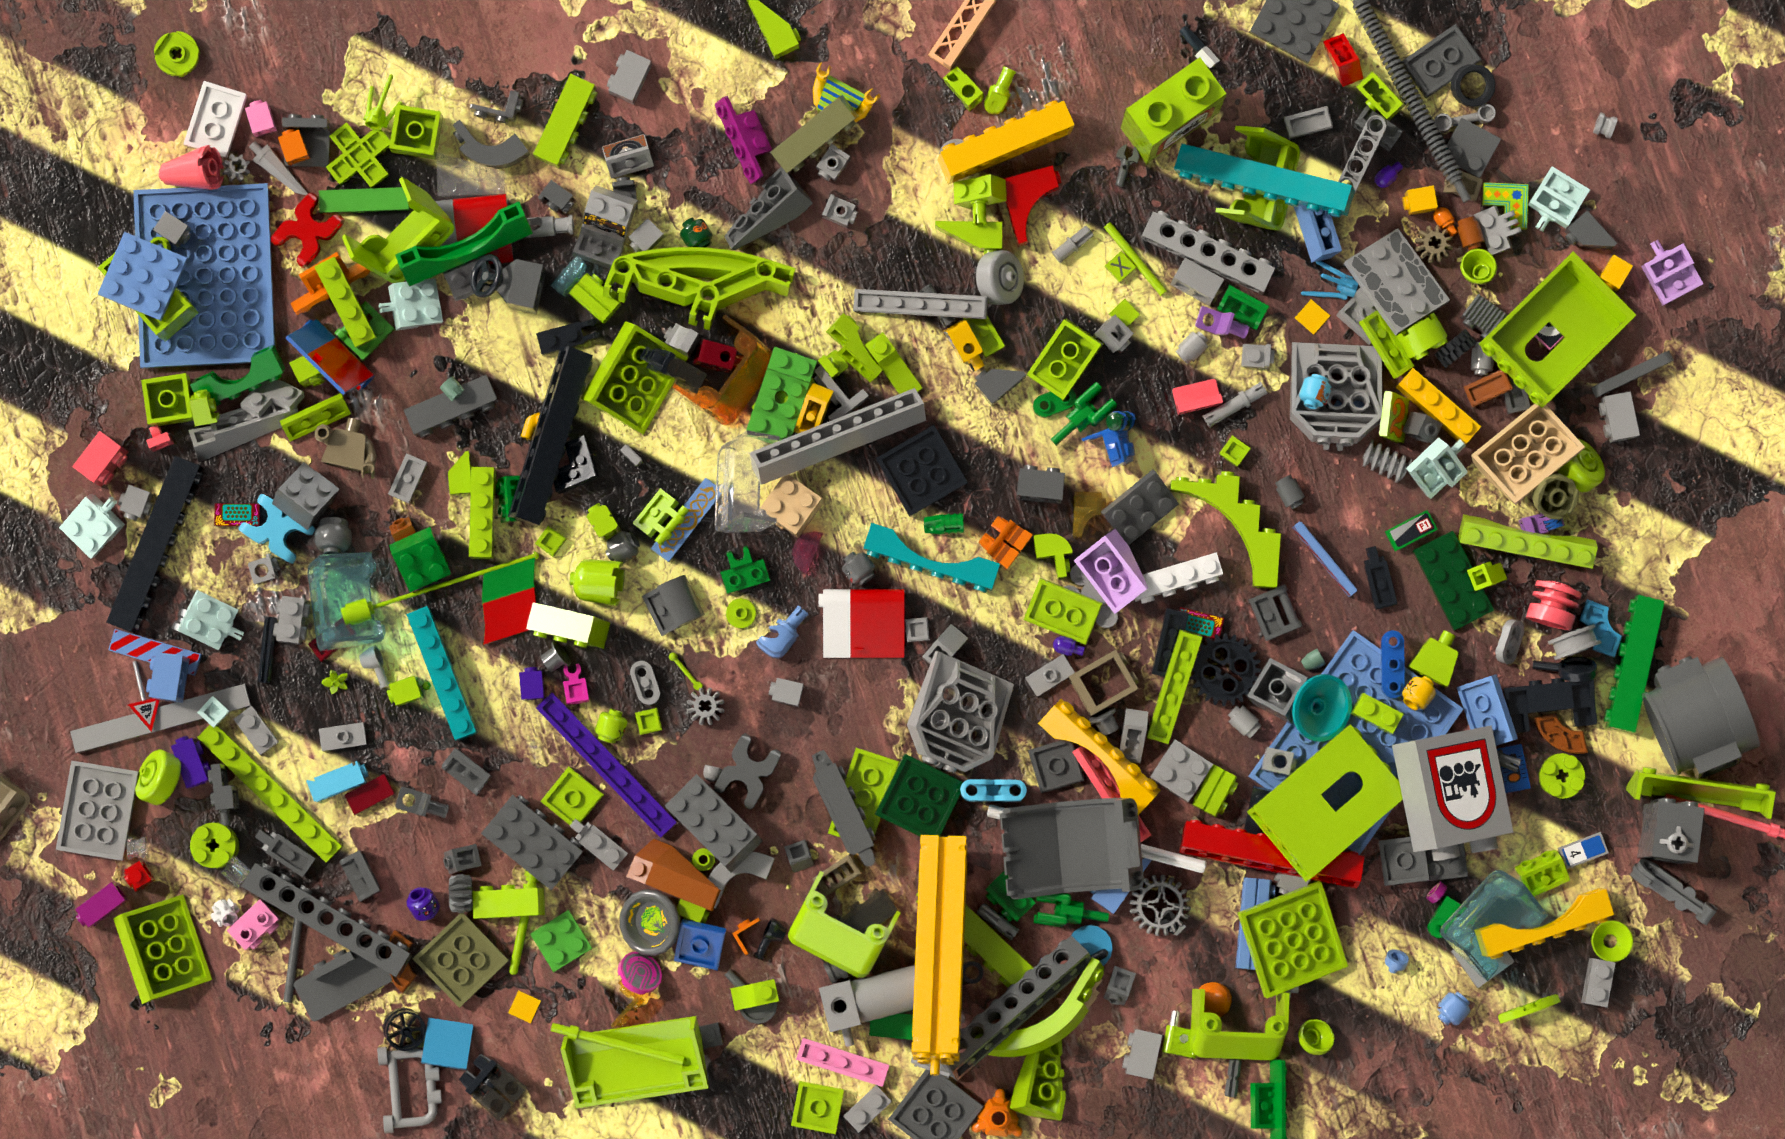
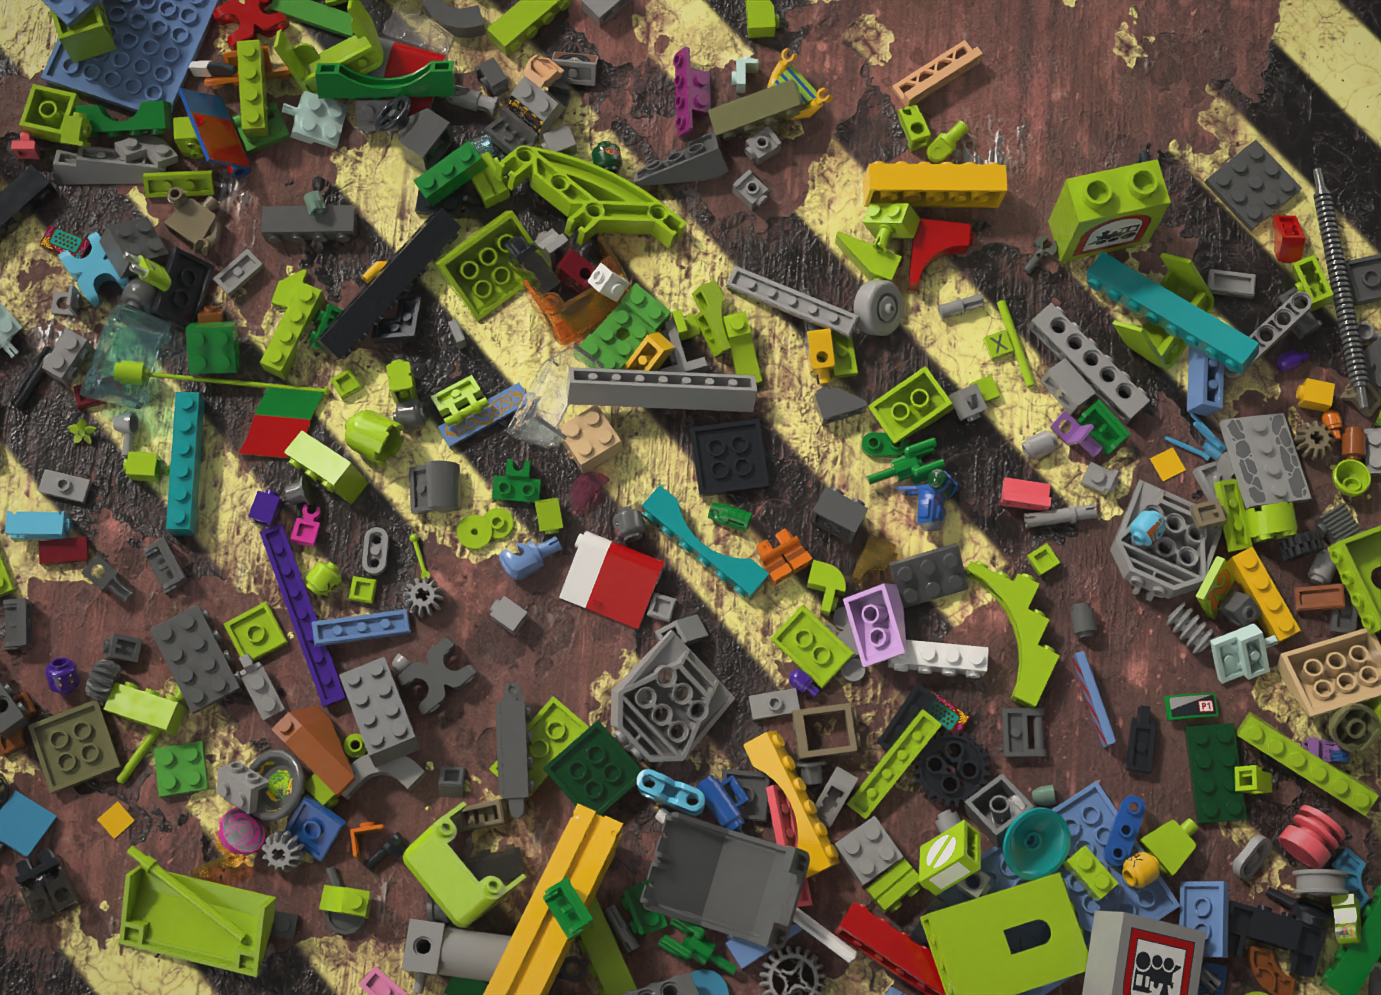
camera: 20 degrees right, 10 degrees down
none -> lime piece [123,251,171,291]
none -> black plate [151,247,215,328]
none -> piece [189,61,238,77]
none -> light grey bracket [216,761,269,814]
none -> light grey gear [262,831,305,873]
none -> medium blue tile [311,609,411,647]
none -> green brick [413,140,488,206]
none -> lime piece [457,515,492,549]
none -> light nougat piece [525,55,565,88]
none -> lime brick [535,497,563,534]
none -> green hinge [543,877,593,941]
none -> white bracket [588,263,630,302]
none -> blue piece [697,775,750,834]
none -> light aqua bracket [732,57,759,93]
none -> lime brick [919,820,981,896]
none -> dark tan bracket [1189,499,1227,530]
none -> lime leg [1331,894,1361,944]

